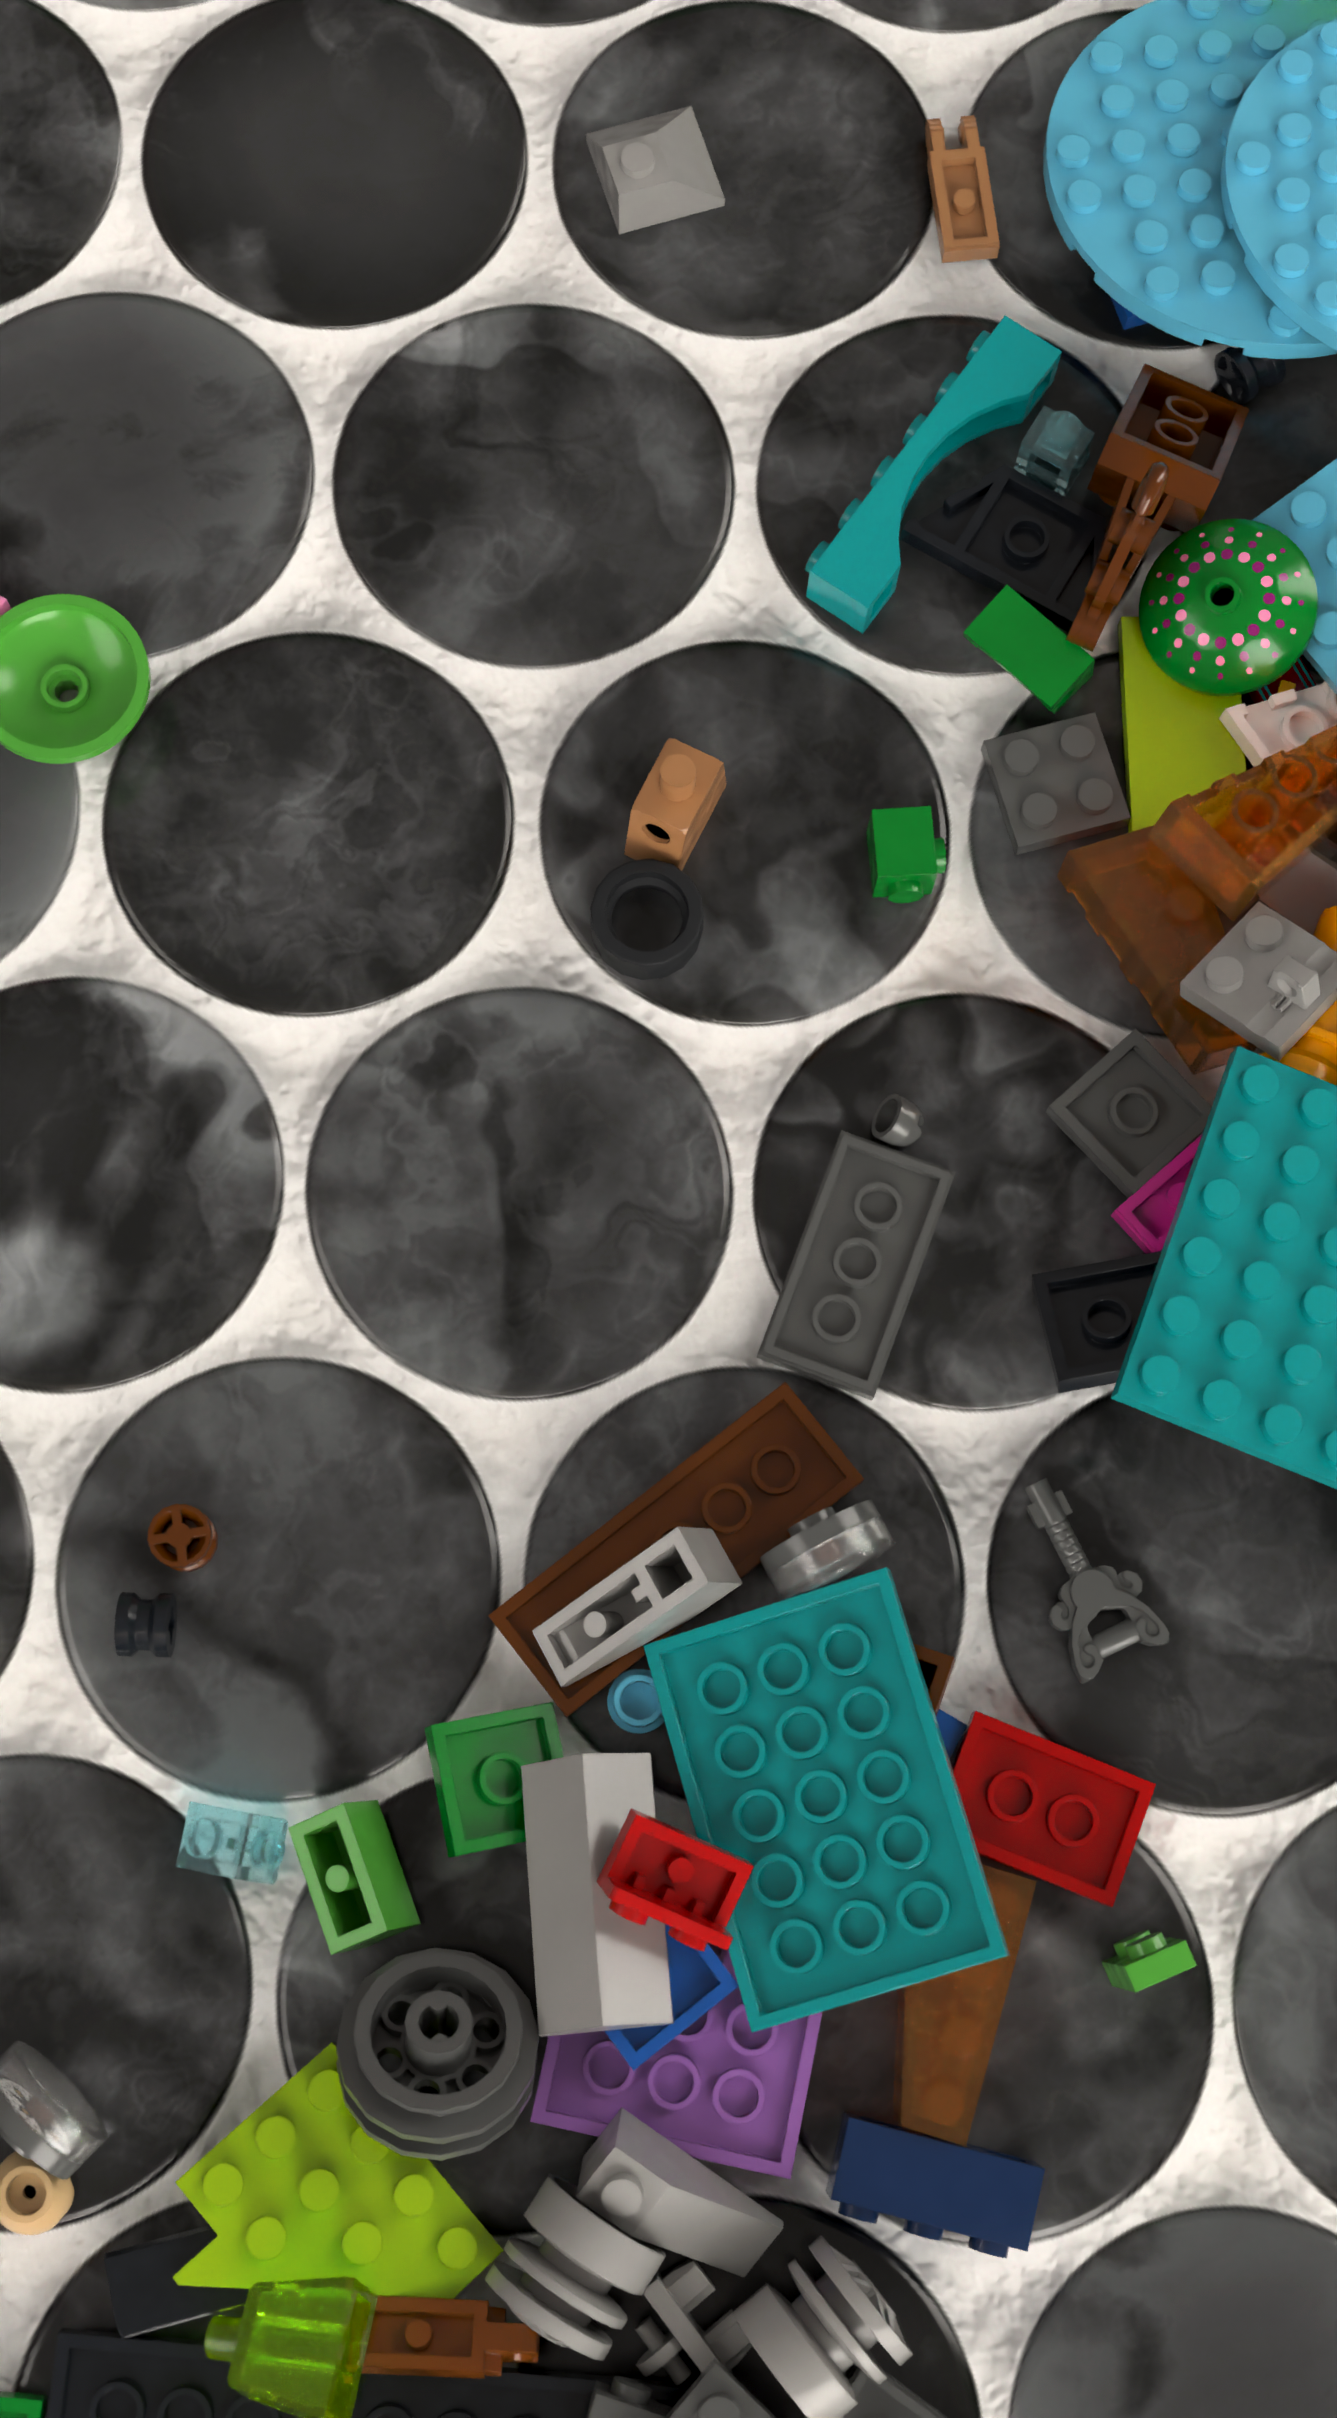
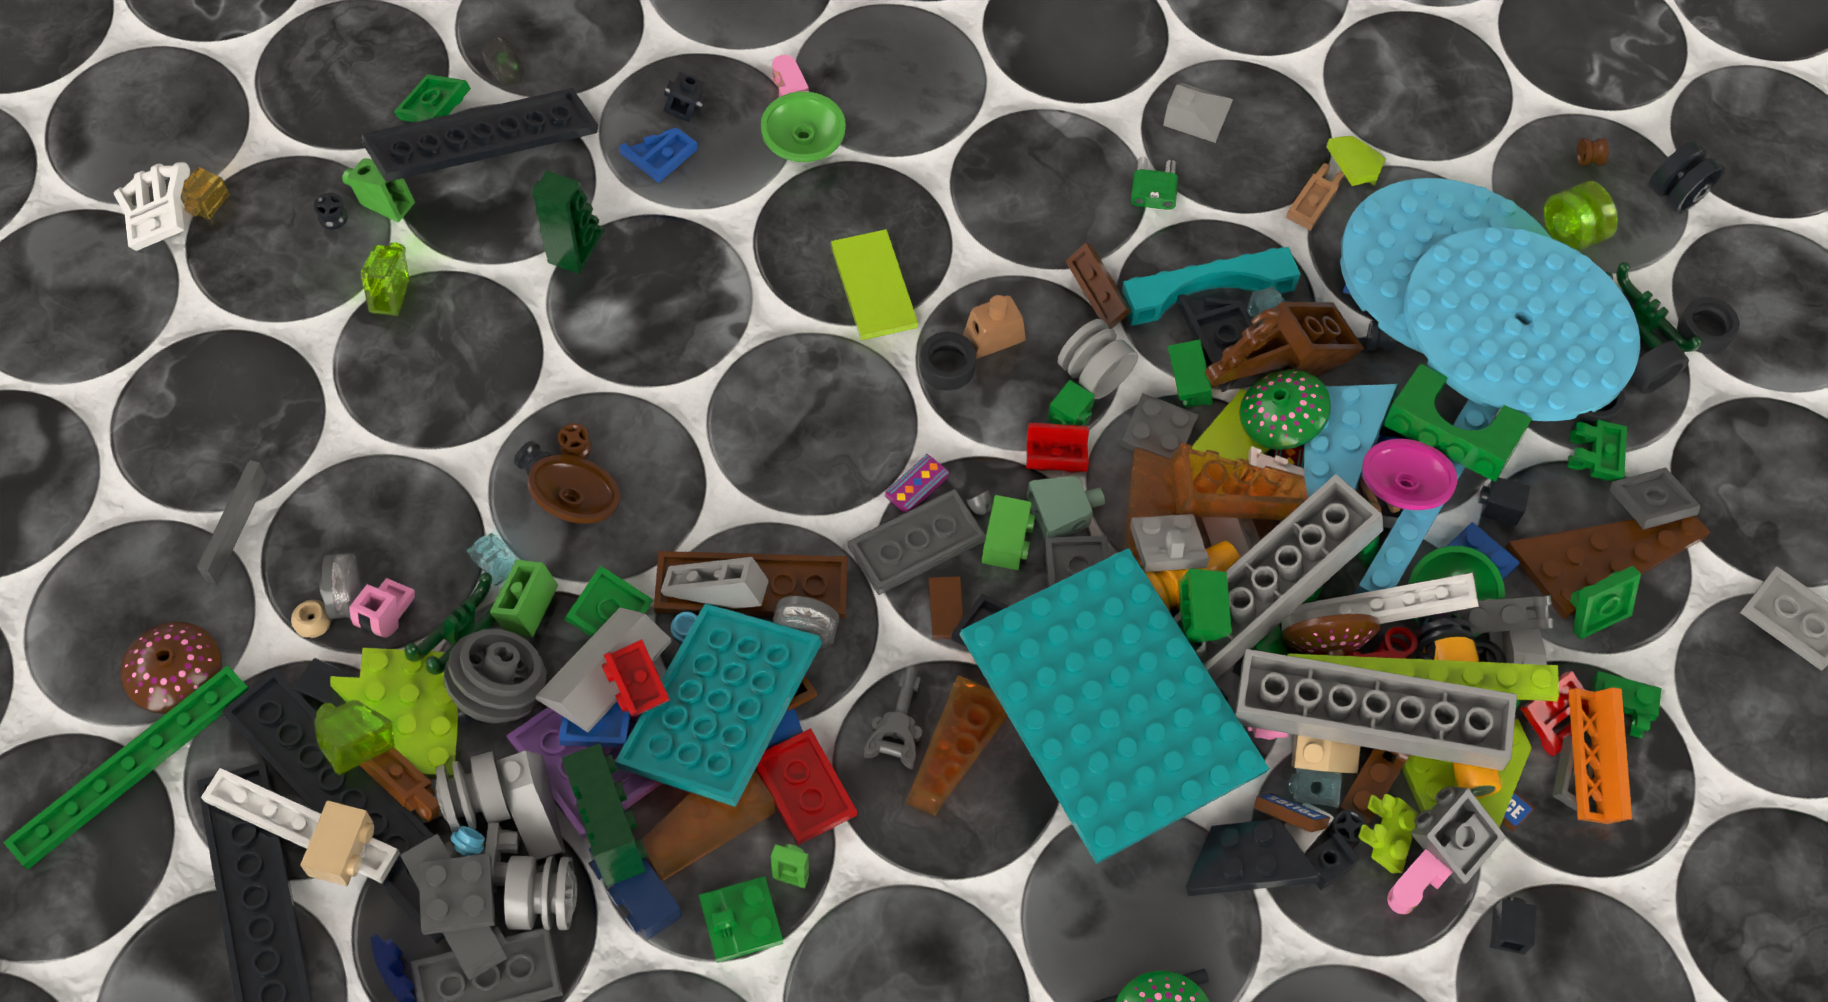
camera: 40 degrees right, 15 degrees down
none -> bright pink brick [349,578,415,638]
none -> dark green piece [404,573,503,675]
none -> medium azure plate [450,826,485,856]
none -> reddish brown dish [527,455,620,524]
none -> dark green wedge [561,743,648,887]
none -> green hinge [699,876,783,963]
none -> lime tile [831,229,918,341]
none -> magenta tile [885,454,950,513]
none -> clear orange wedge [905,676,1008,816]
none -> reddish brown tile [928,577,963,640]
none -> bright green brick [982,495,1035,570]
none -> red bracket [1026,423,1089,473]
none -> sand green torso [1027,476,1105,540]
none -> light grey wheel [1057,319,1138,399]
none -> reddish brown plate [1065,243,1132,329]
none -> green piece [1131,157,1178,210]
none -> lime slope [1326,136,1386,186]

